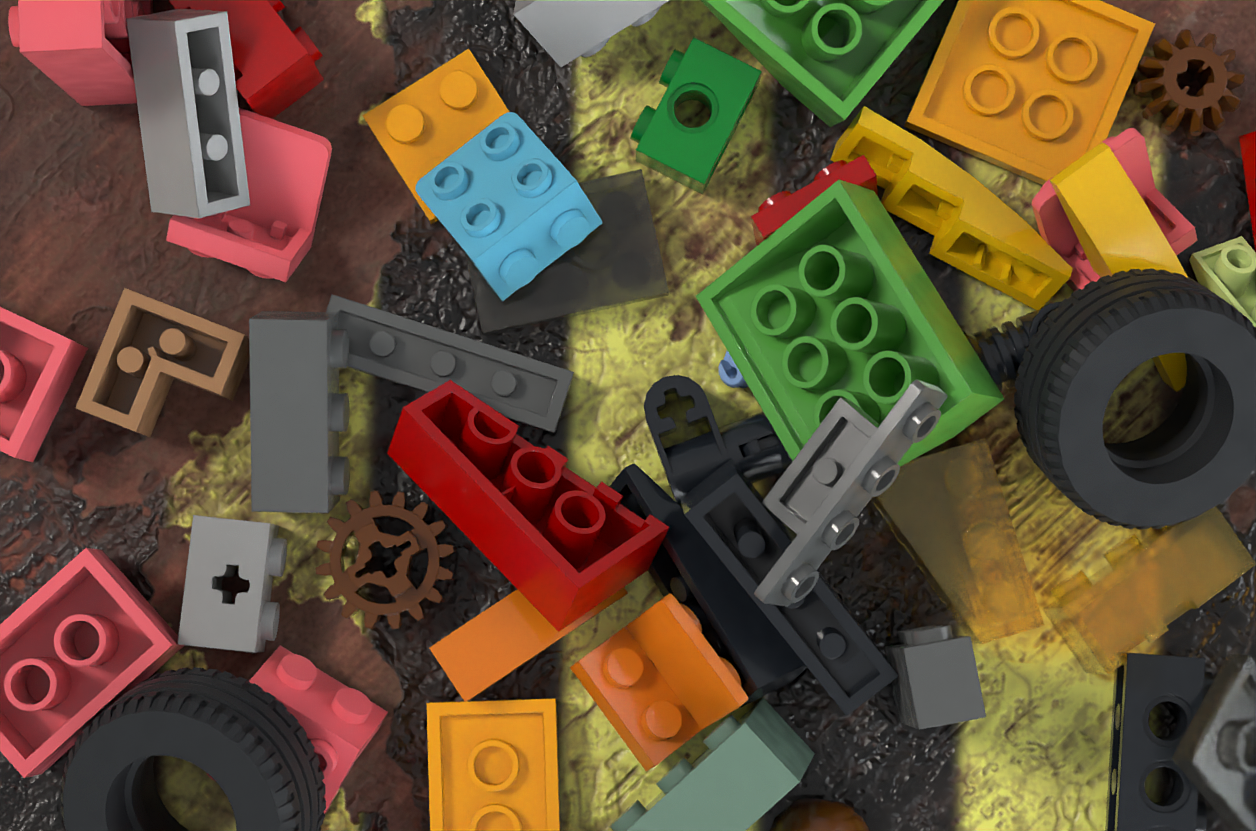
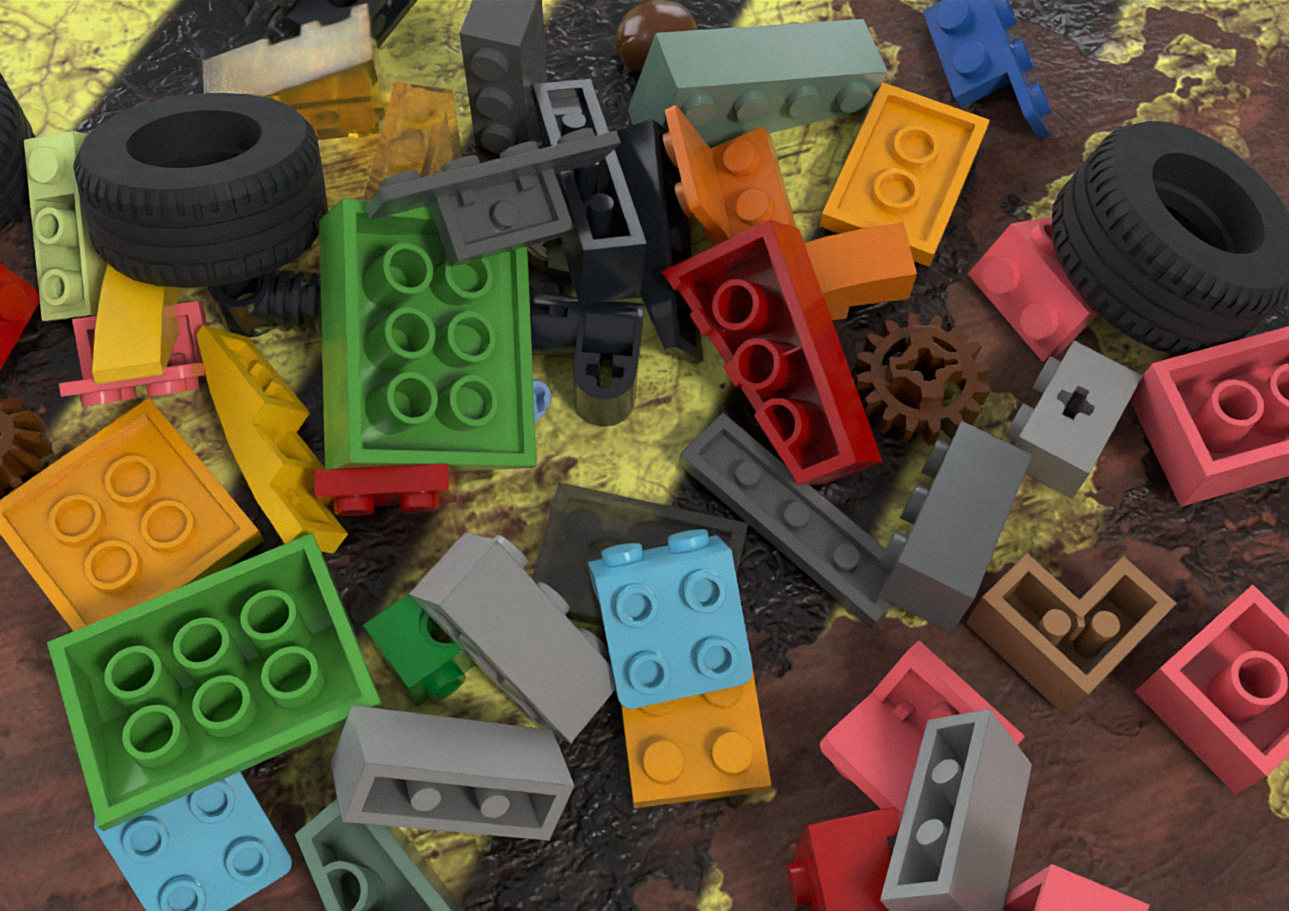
camera: 160 degrees left, 20 degrees down
none -> light grey brick [409,532,616,743]

